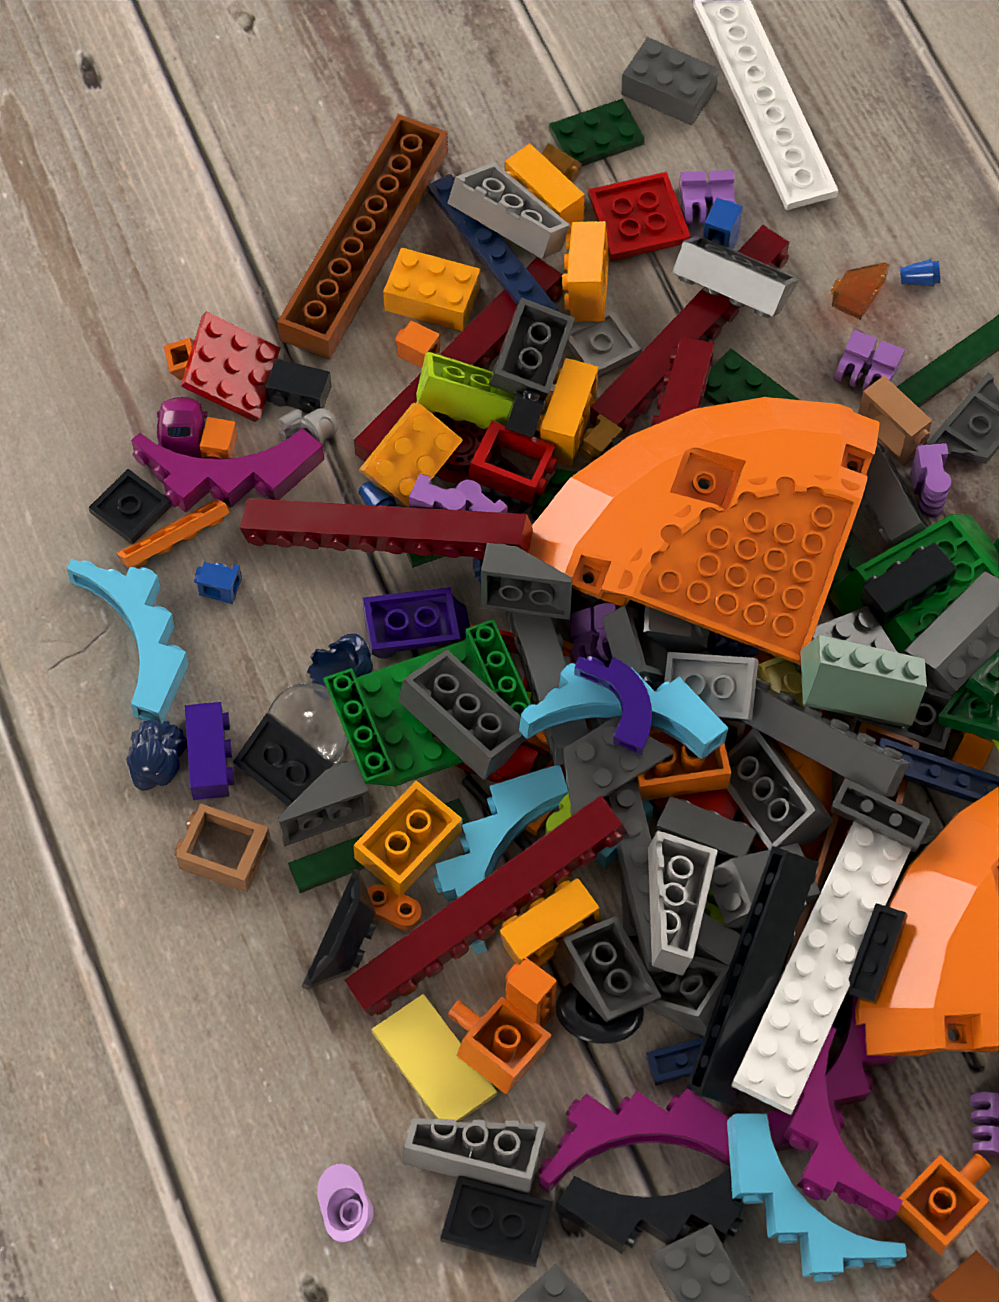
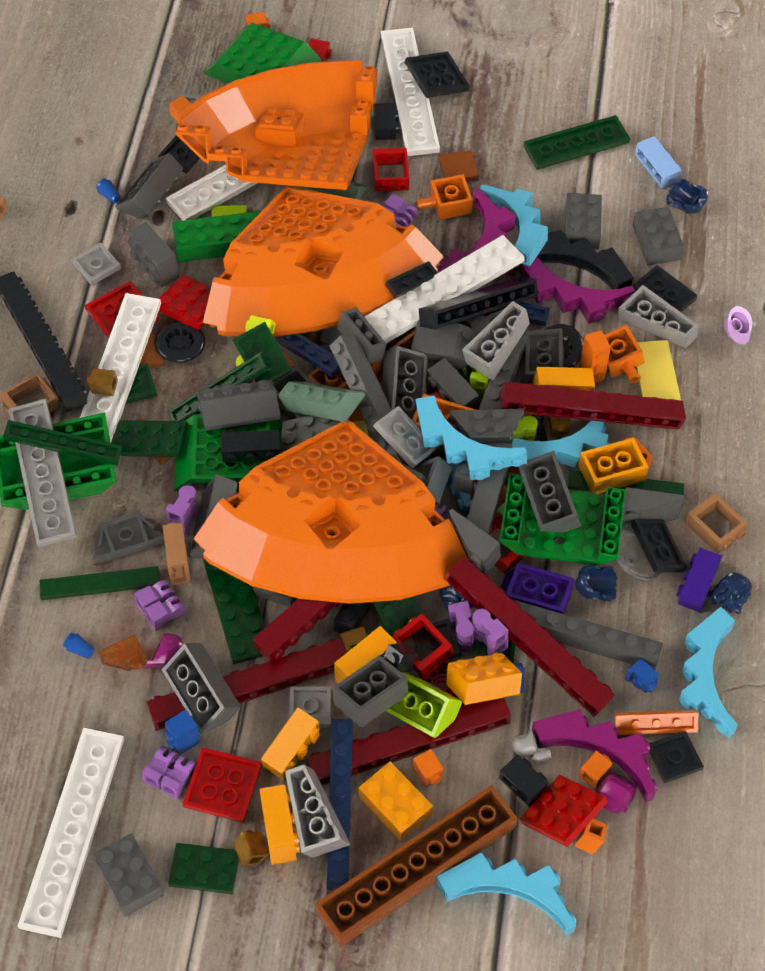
camera: 150 degrees left, 5 degrees down
black wedge [302,869,378,990] -> none
dark purple arch [574,656,652,755] -> none
none -> magenta helmet [143,633,183,669]
none -> medium azure arch [436,853,577,936]
none -> dark grey brick [511,599,663,670]

